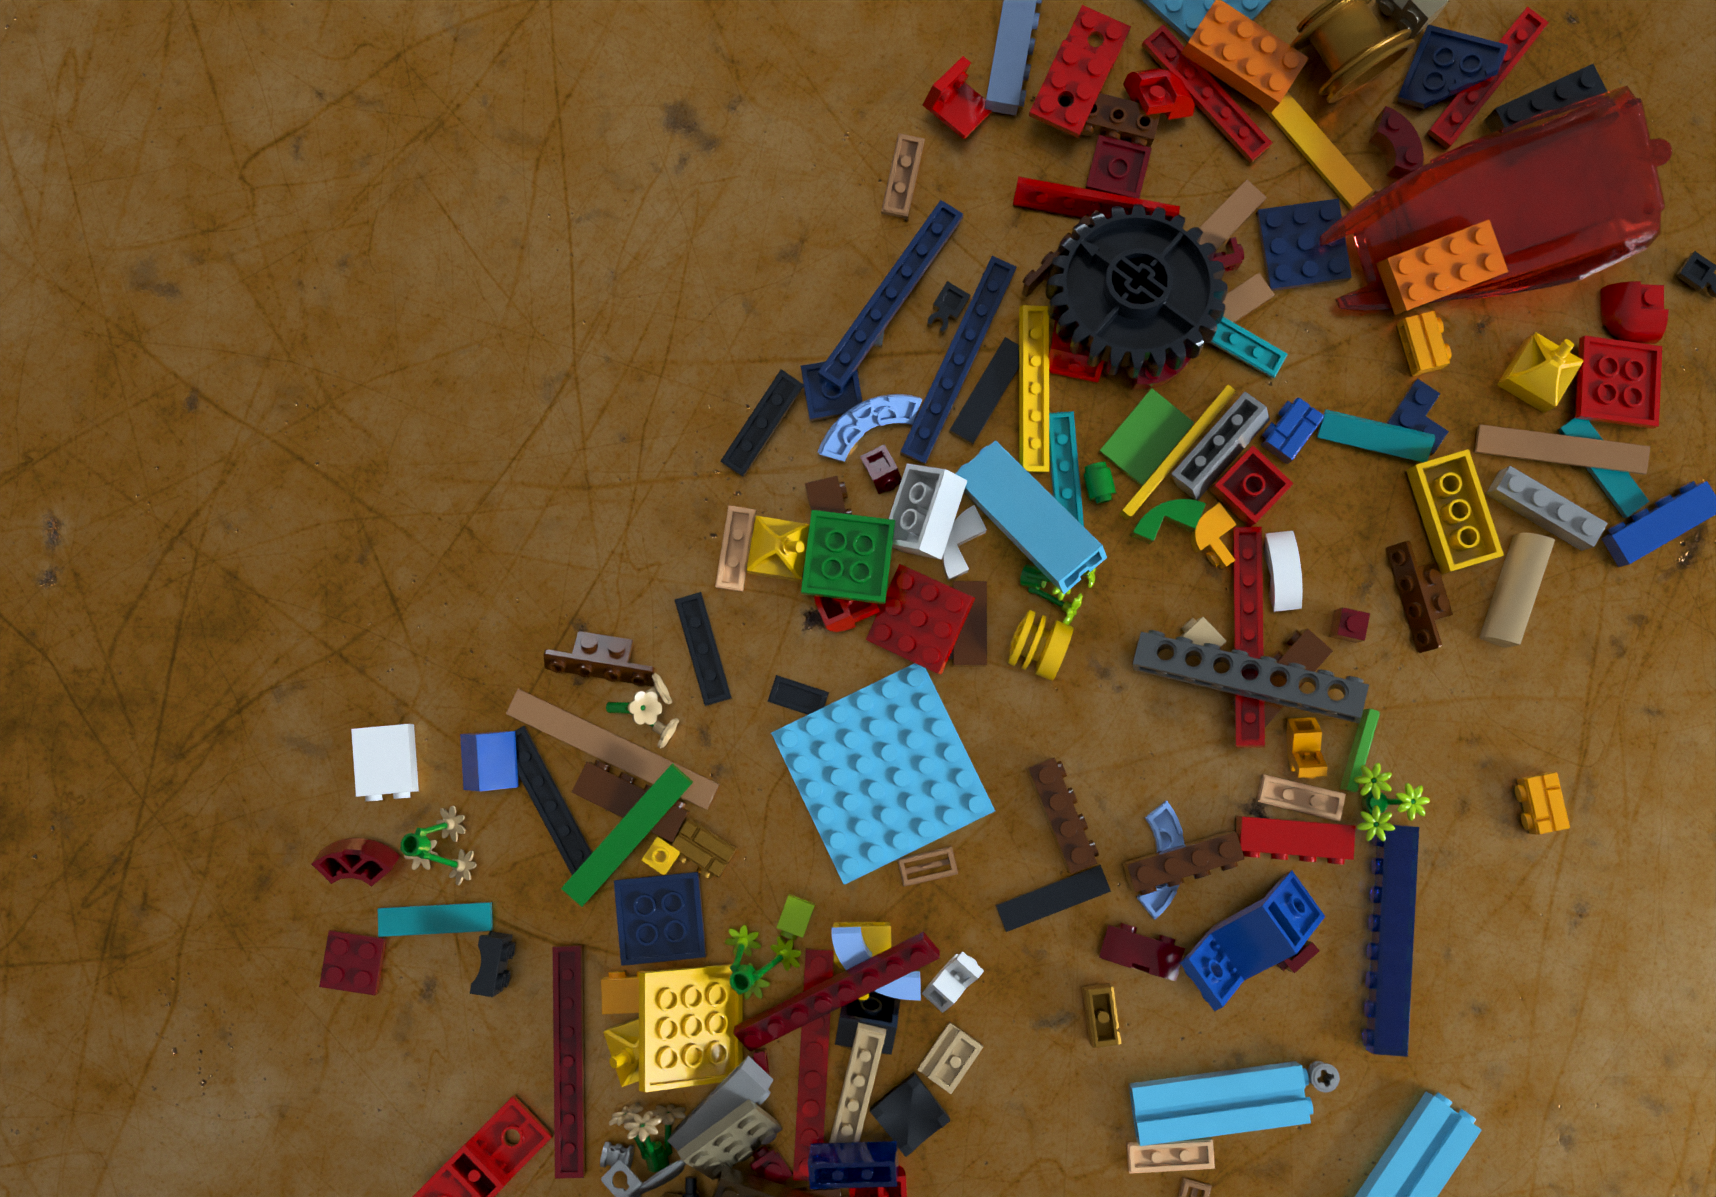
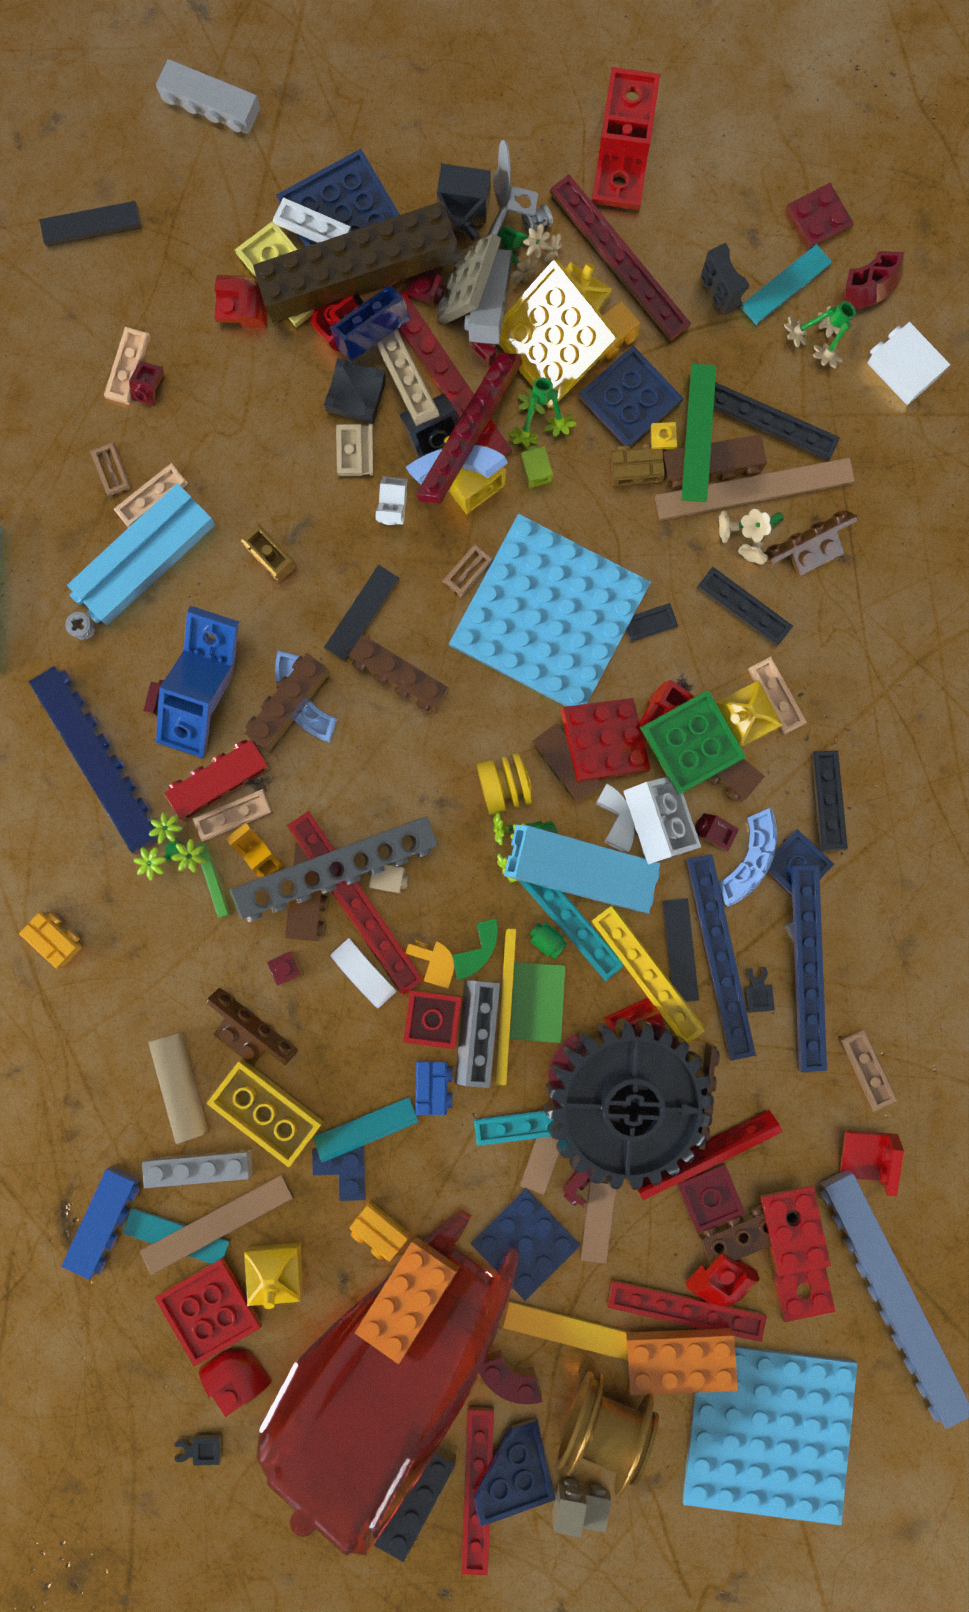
camera: 145 degrees right, 0 degrees up
slope [460,731,519,792] -> none
dark red brick [1099,923,1185,981] -> none

